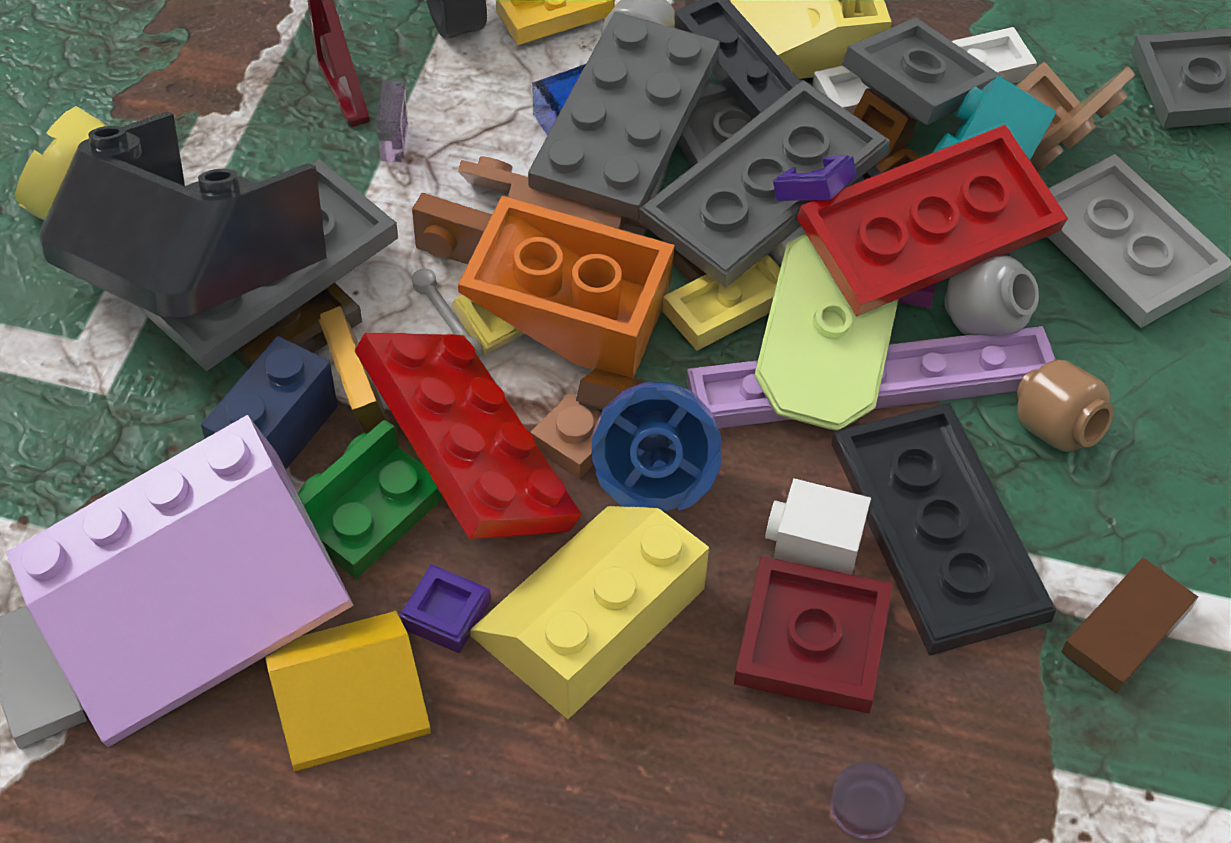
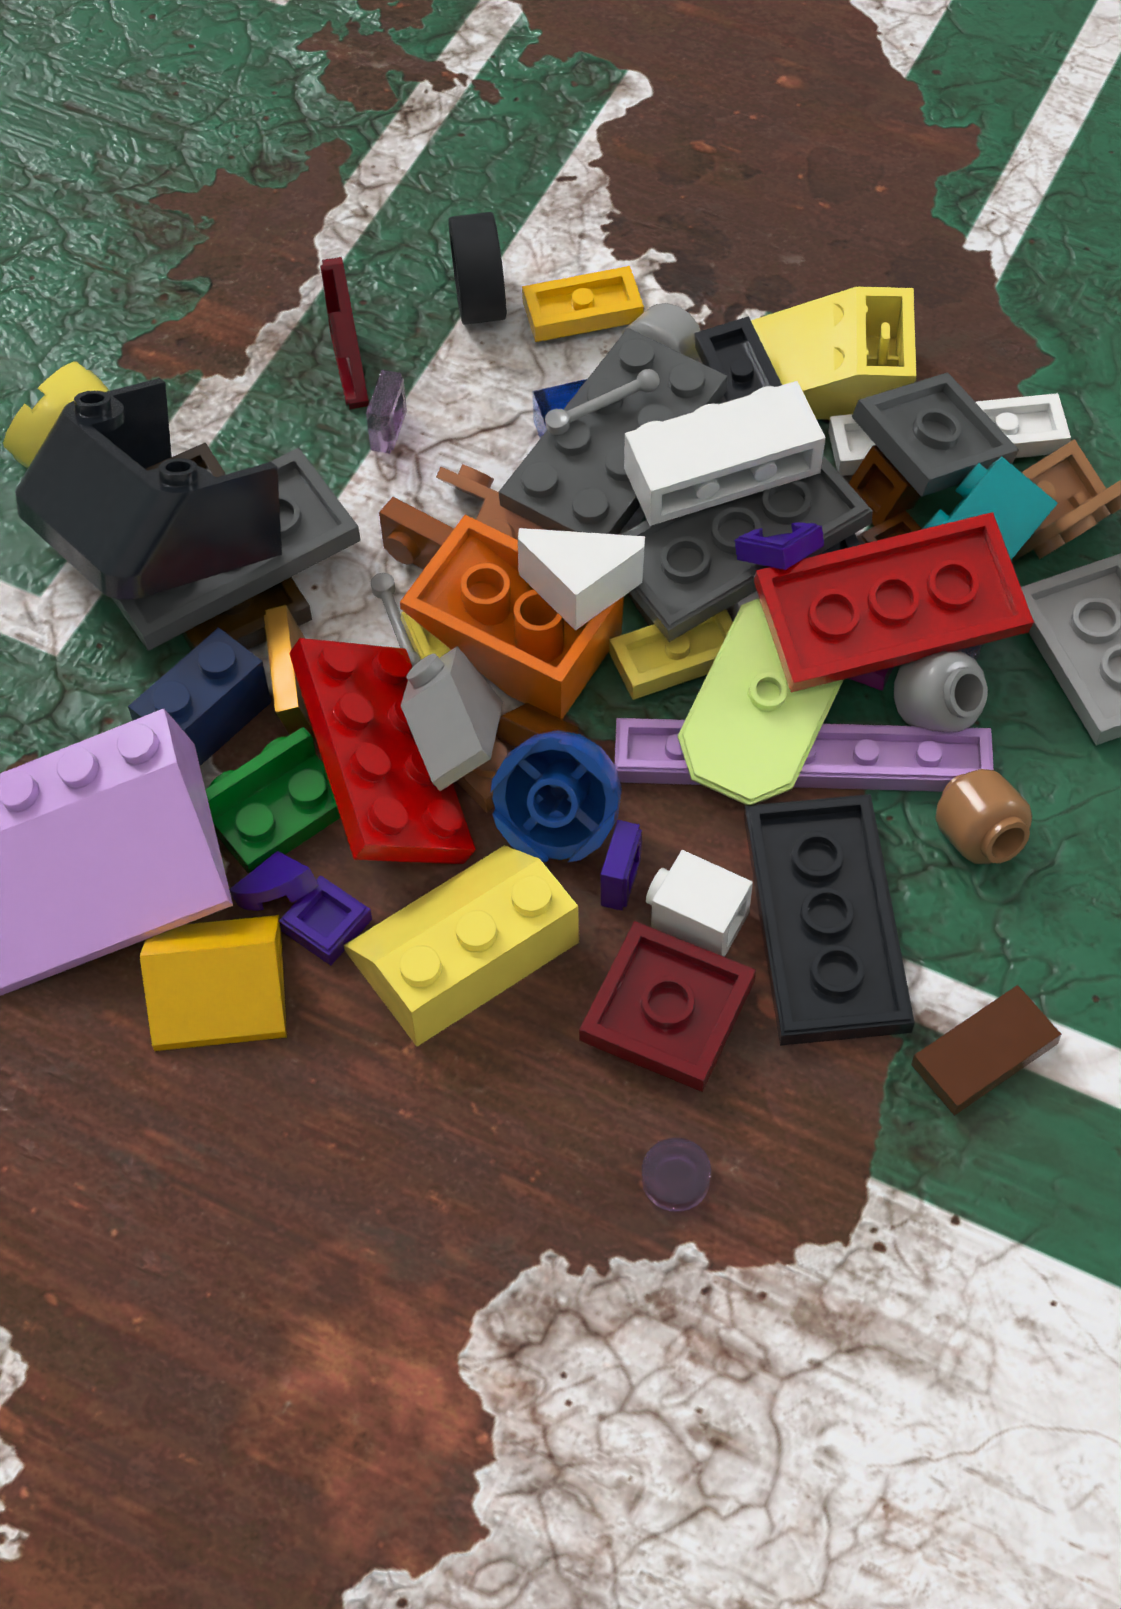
camera: 15 degrees right, 5 degrees up
none -> dark purple tile [229,851,319,911]
none -> light grey slope [400,646,503,791]
none -> white slope [518,528,645,630]
none -> light grey hinge [545,369,660,435]
none -> dark purple tile [601,820,642,911]
none -> white brick [624,381,826,526]

